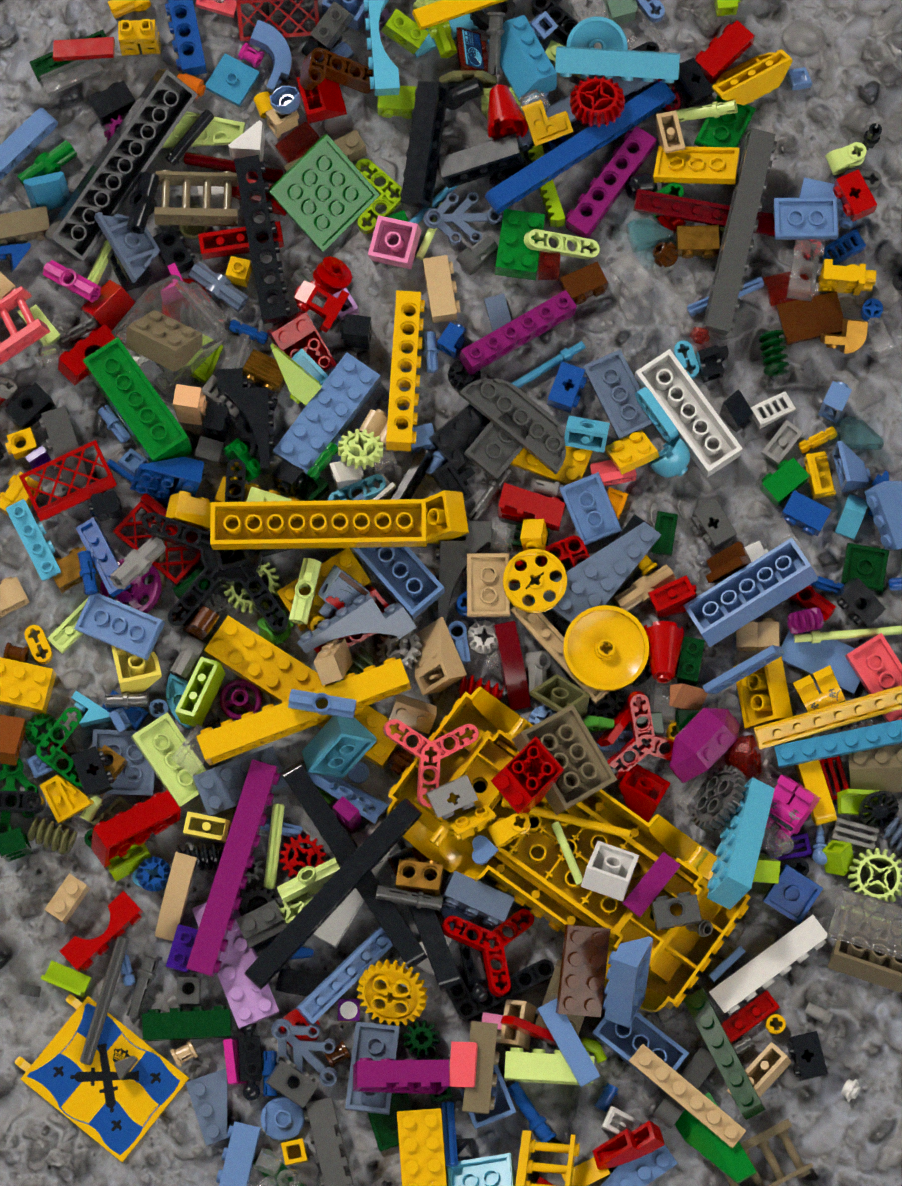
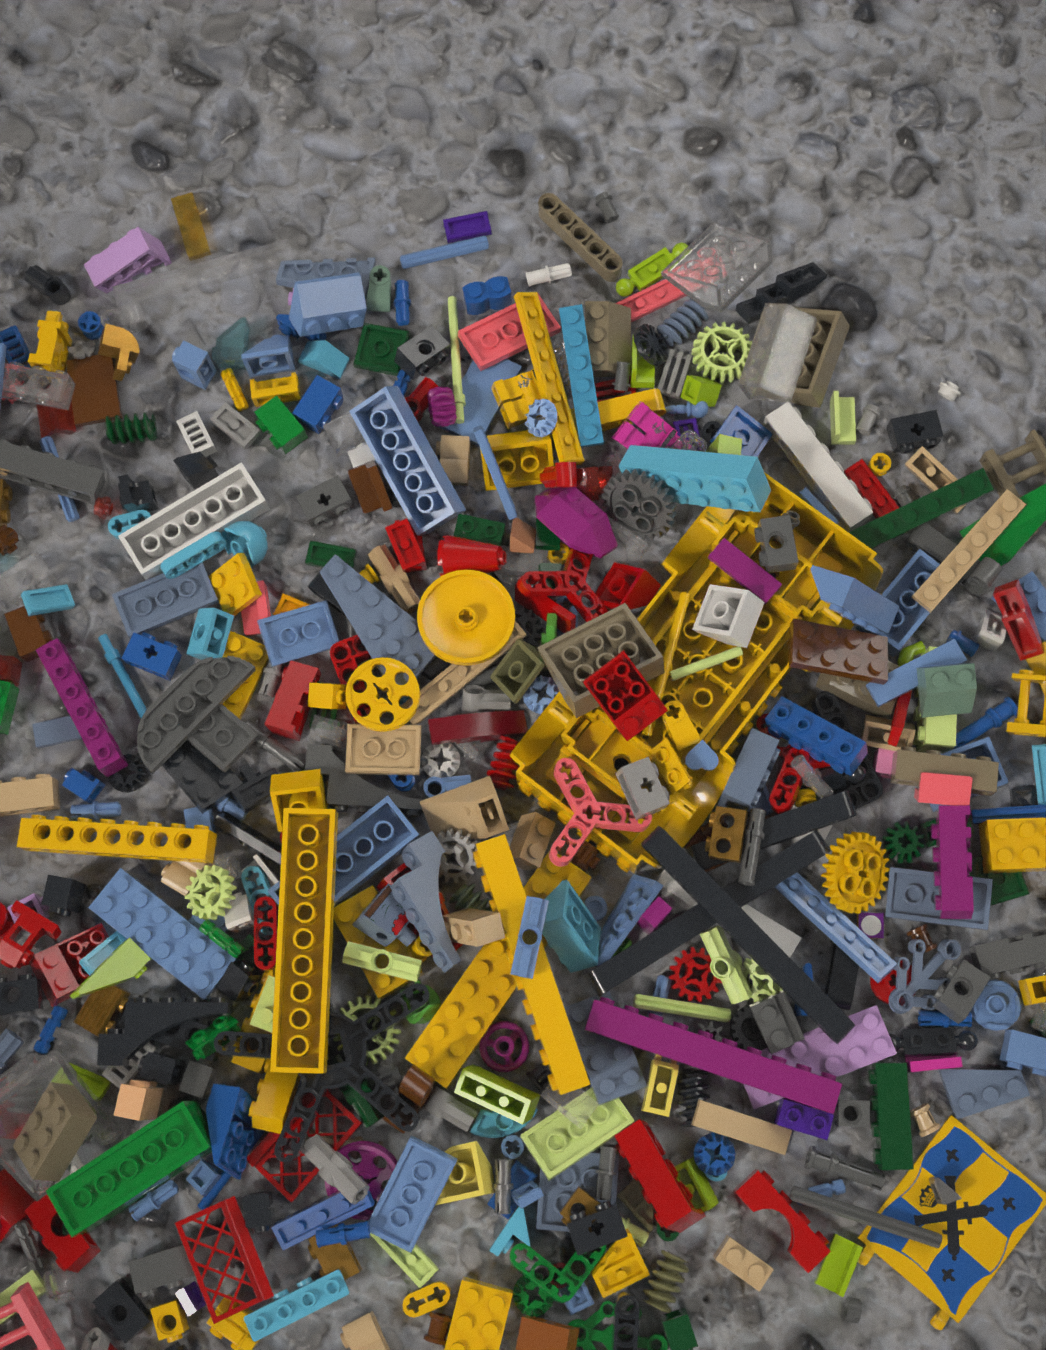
camera: 85 degrees left, 0 degrees up
none -> medium azure tile [21,584,75,616]
none -> light grey plant [68,340,96,359]
none -> red beam [254,896,278,971]
none -> light blue gear [524,399,557,437]
none -> red piece [540,462,577,488]
none -> dark grey axle [595,1146,617,1201]
none -> dark grey pin [612,361,632,391]
none -> blue brick [765,696,868,776]
none -> clear pin [791,755,833,800]
none -> yellow bush [795,789,817,807]
none -> yellowish green panel [830,391,856,445]
none -> sand green slope [916,663,977,718]

